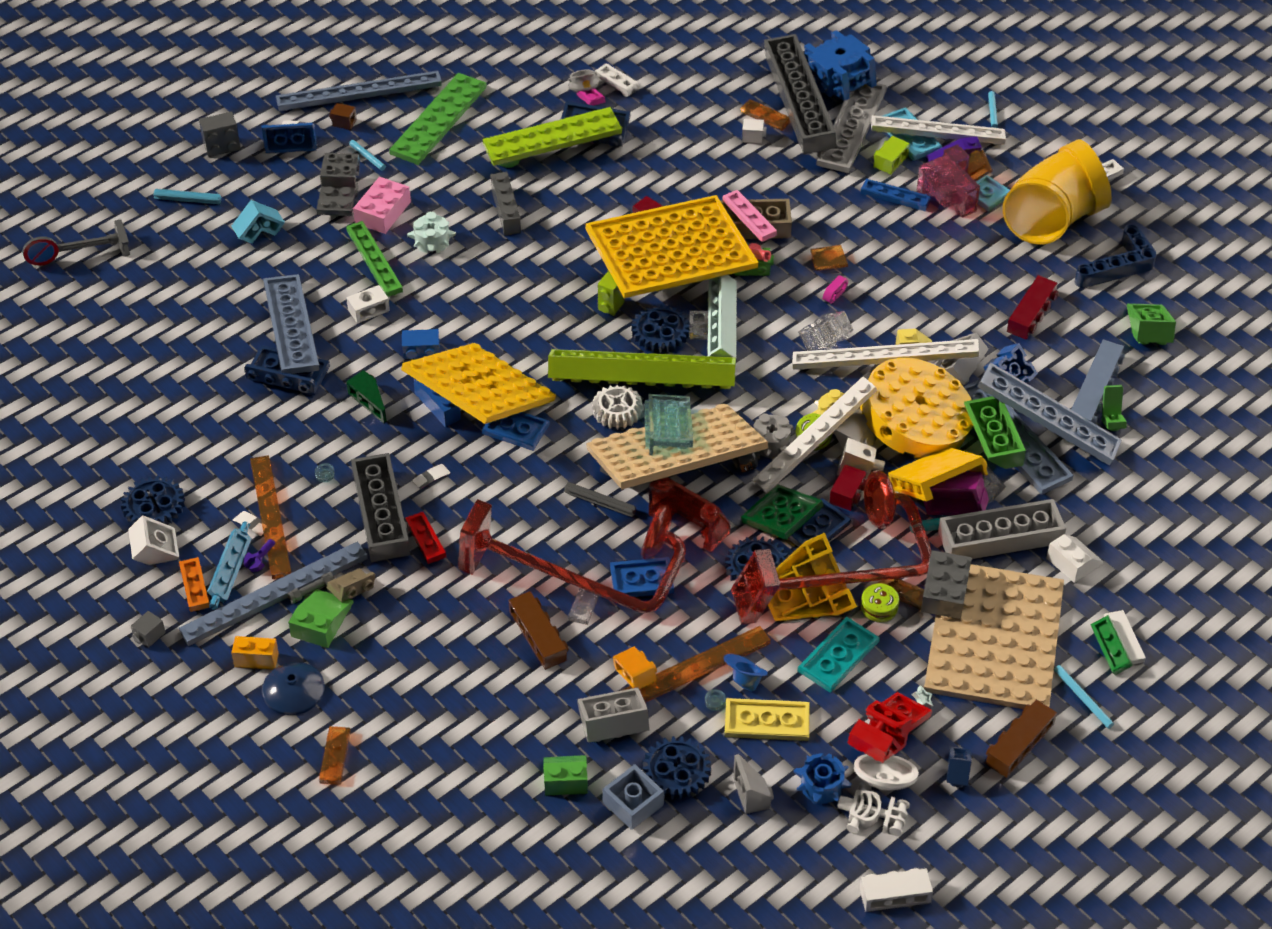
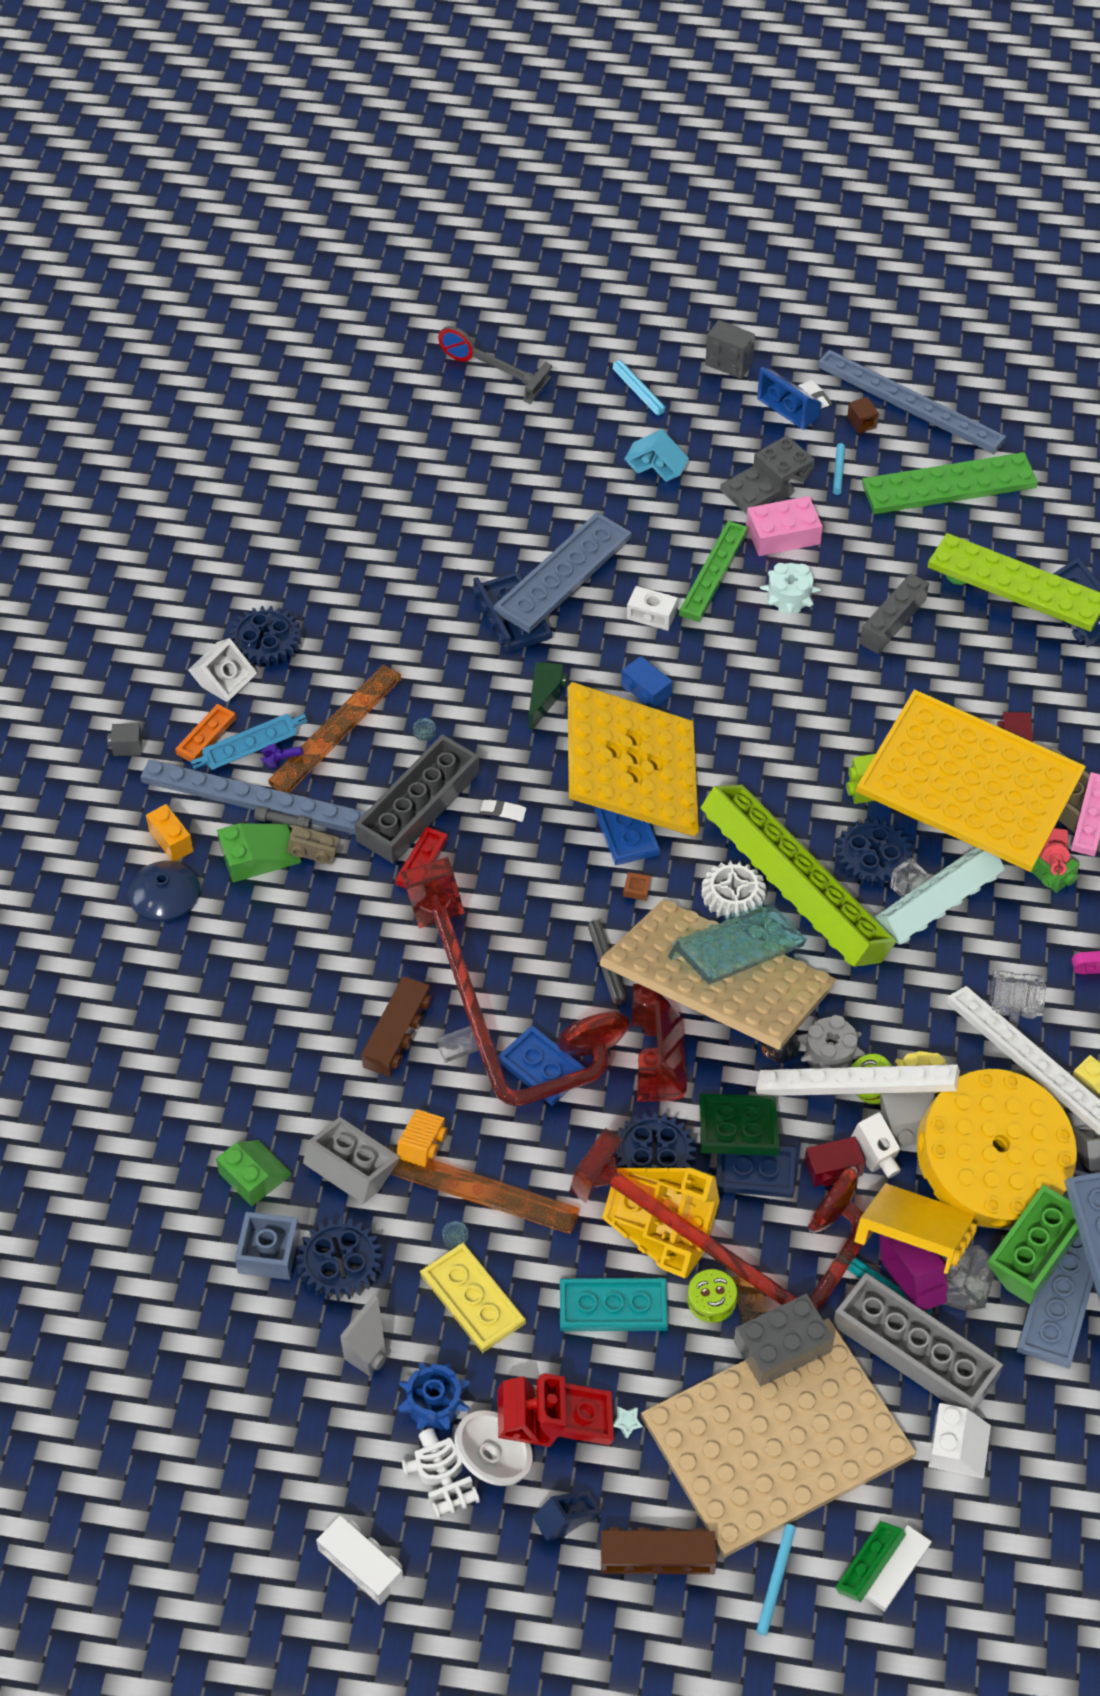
camera: 50 degrees right, 5 degrees up
white sticker [233,511,269,536] -> none
clear orange tile [319,726,351,785] -> none
blue piece [723,654,768,692] -> none
none -> dark orange plate [623,872,652,901]

